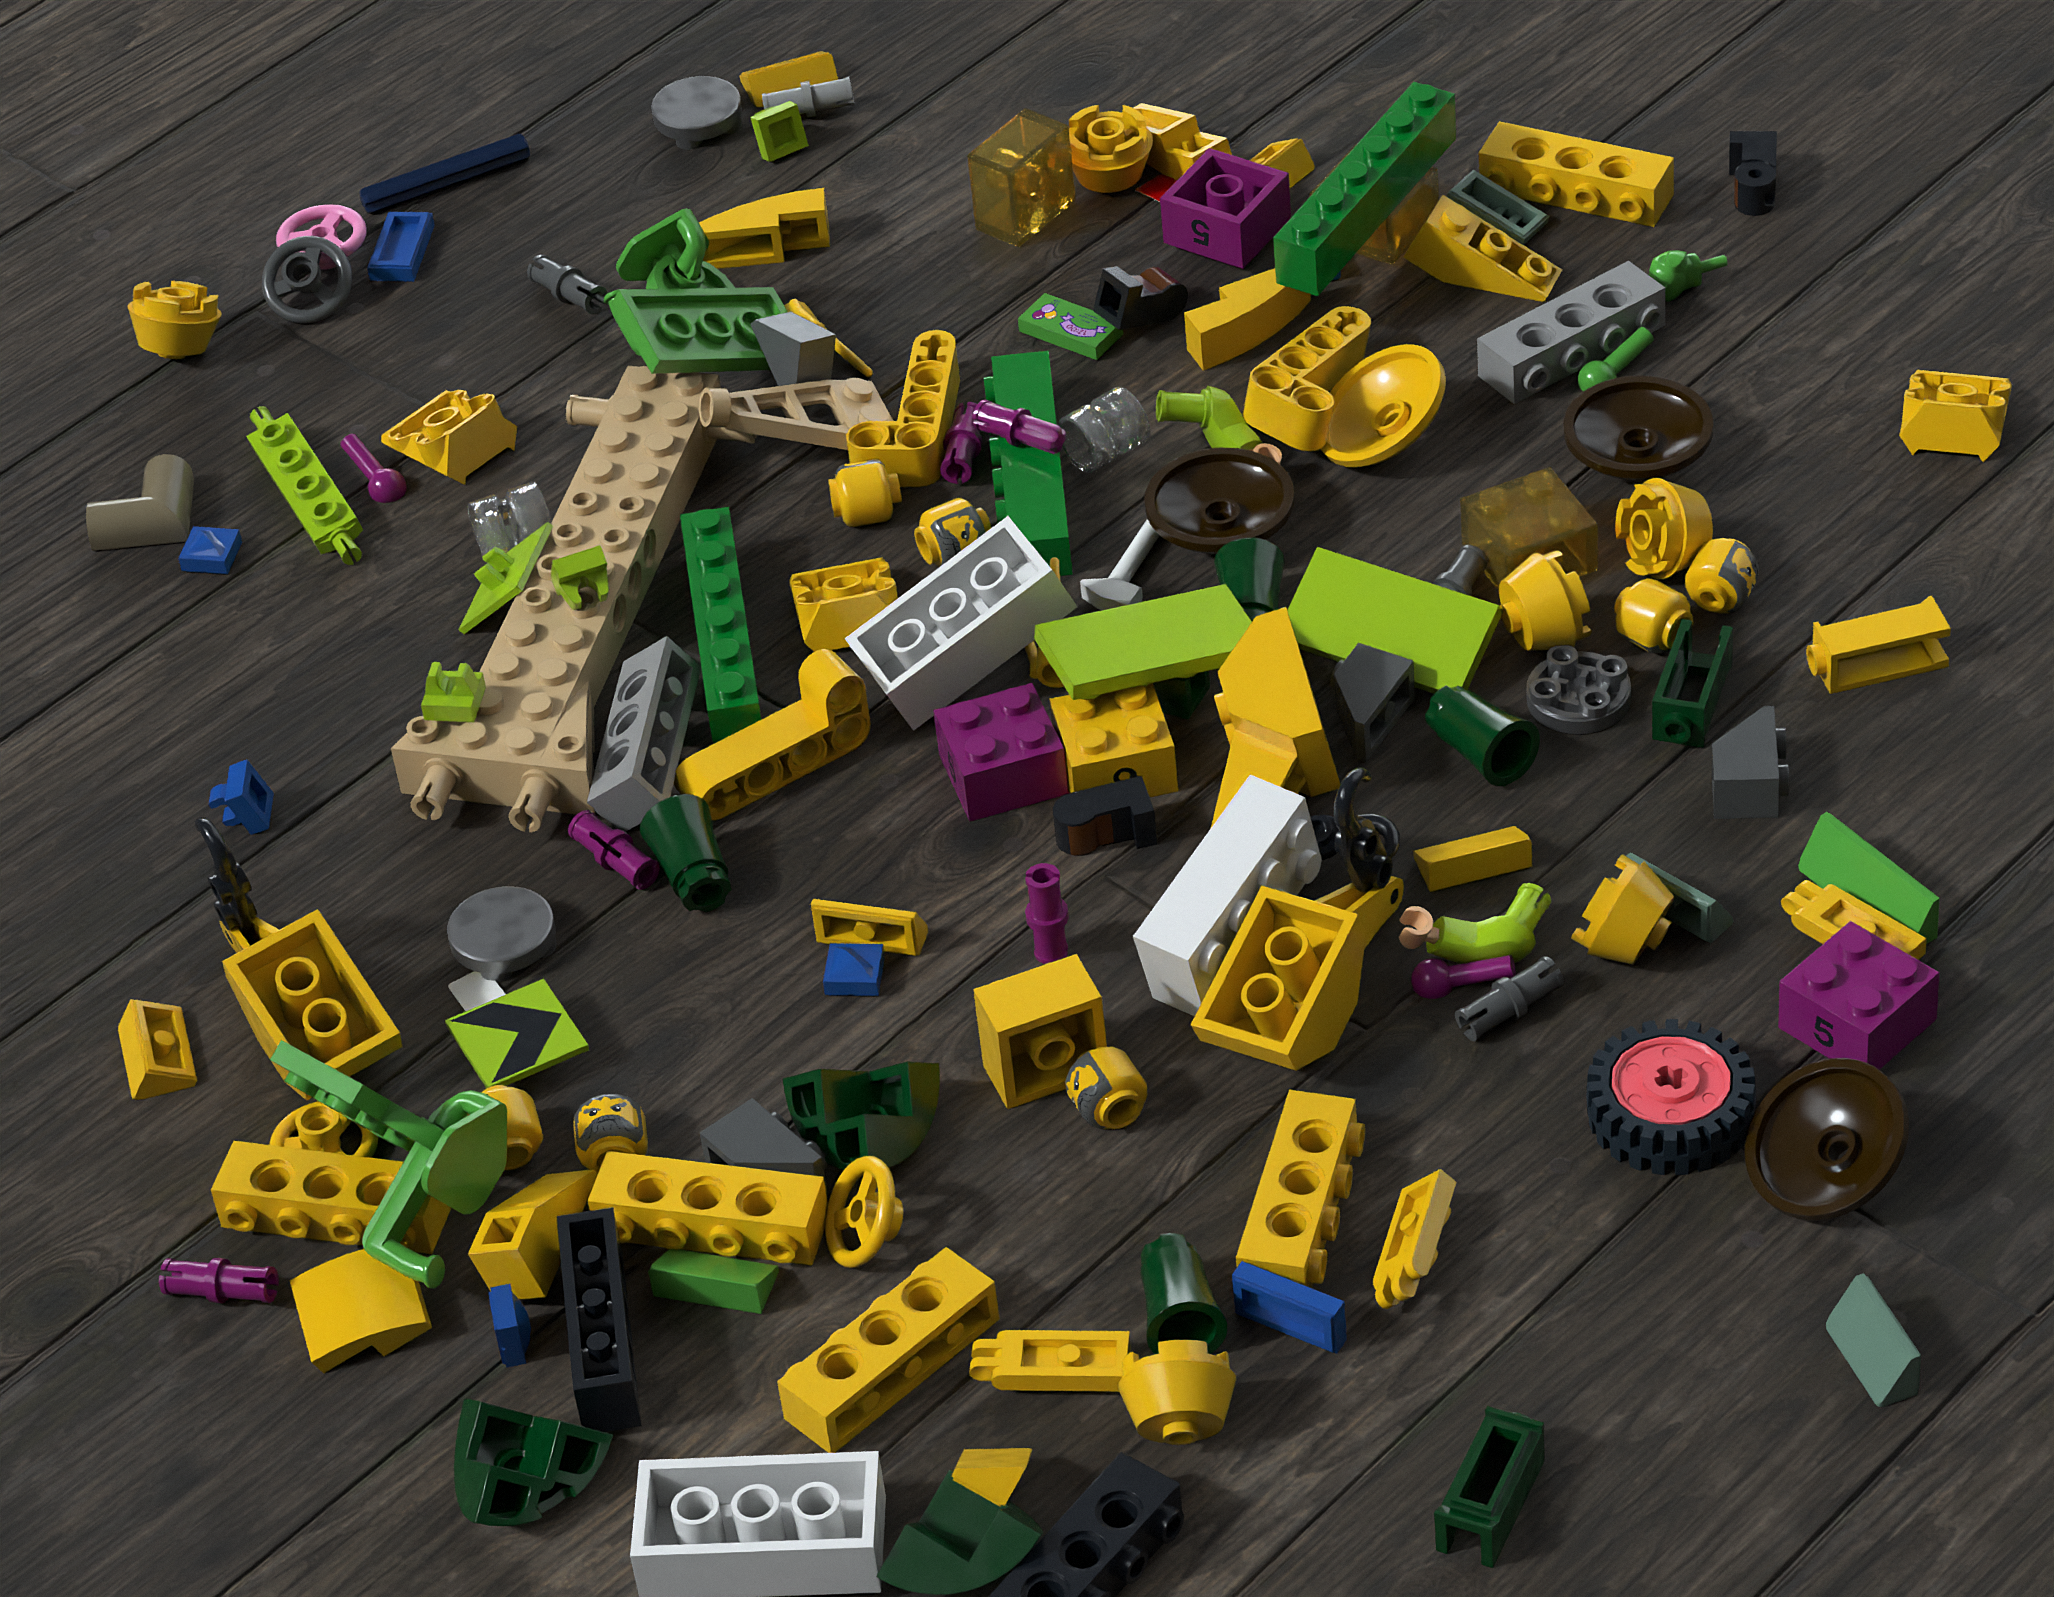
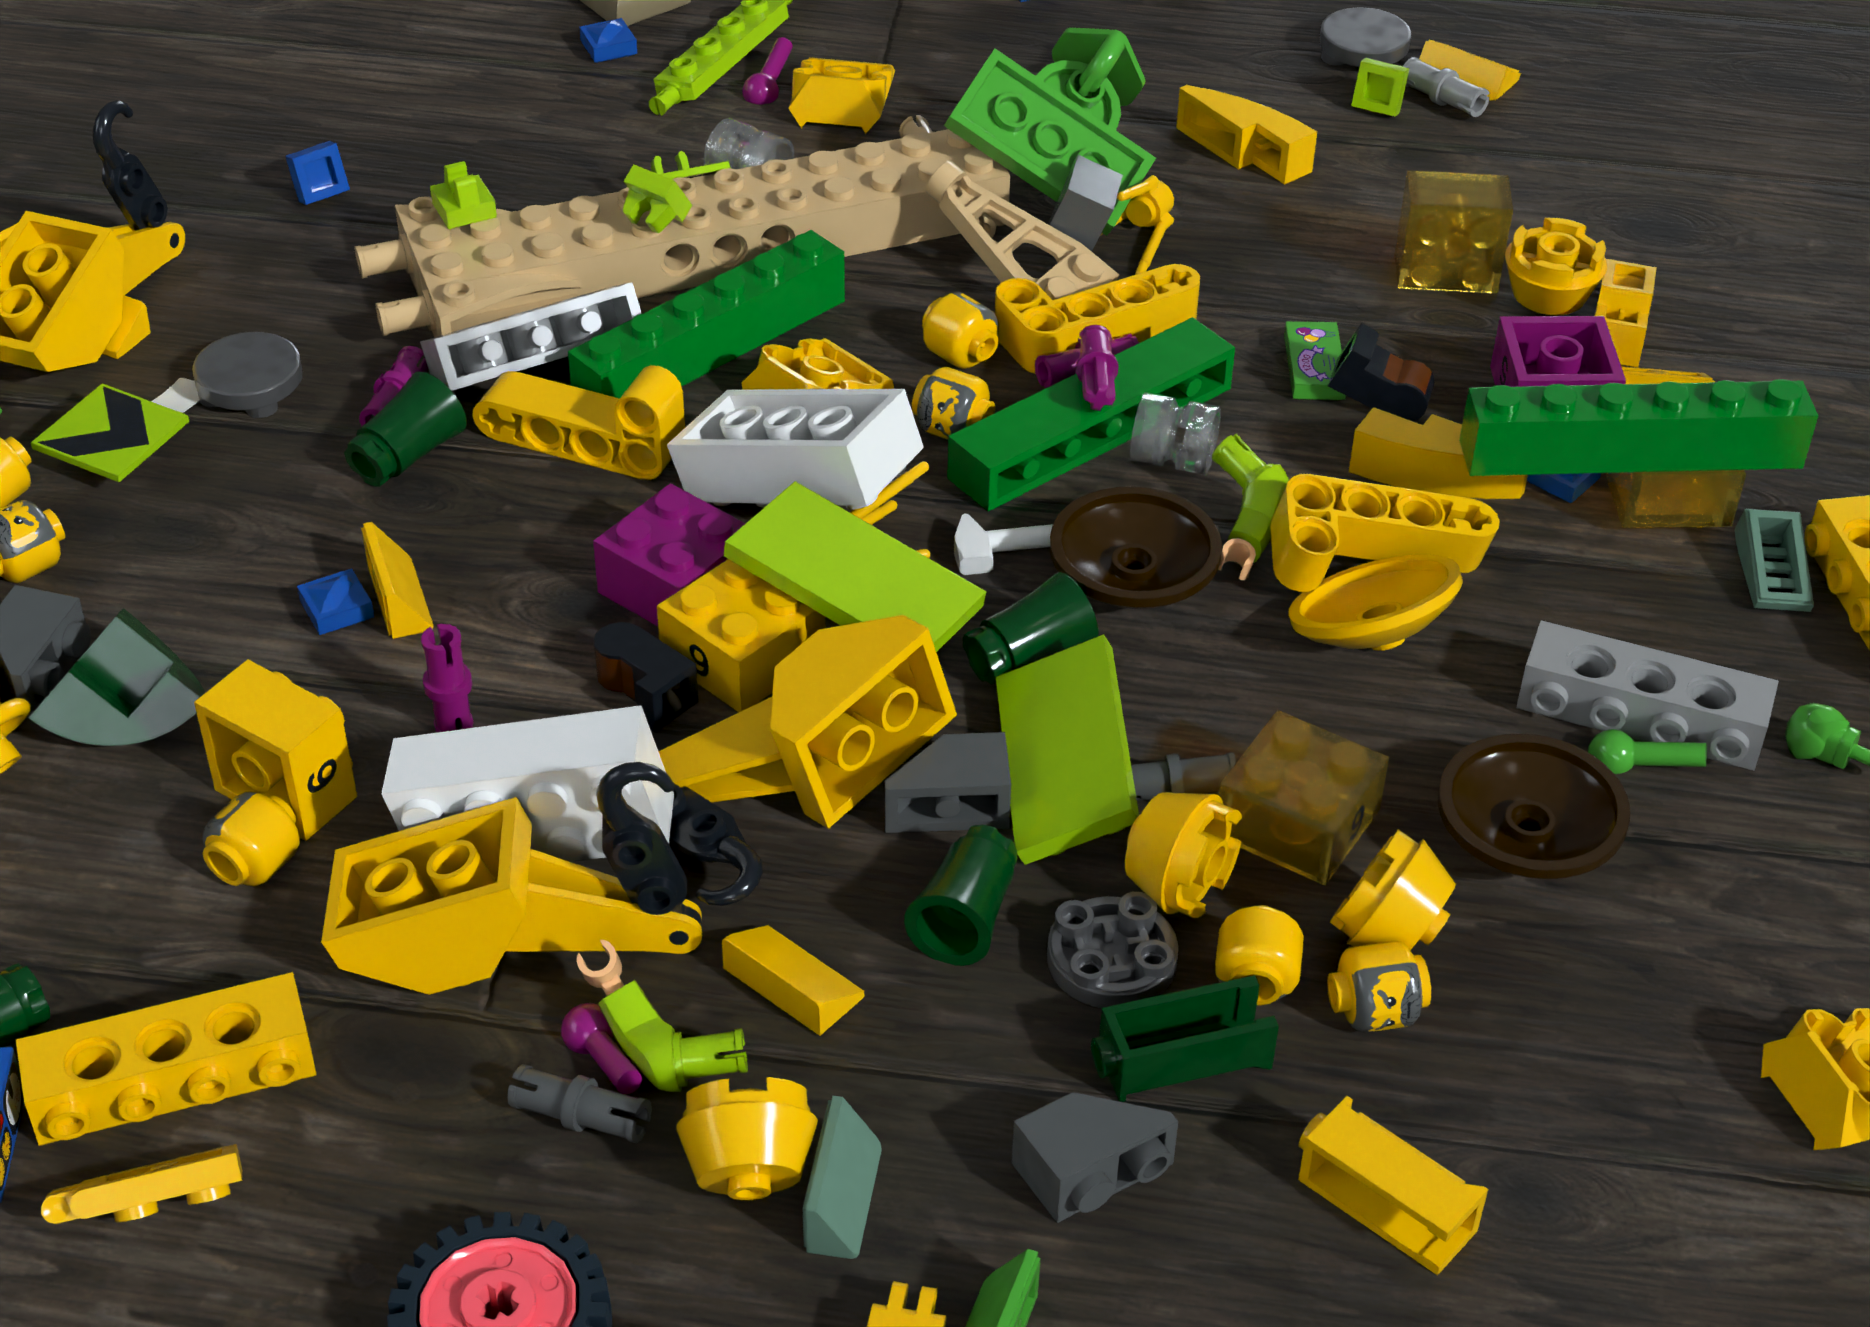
camera: 50 degrees right, 0 degrees up
yellow slope [1403,195,1562,302] -> none

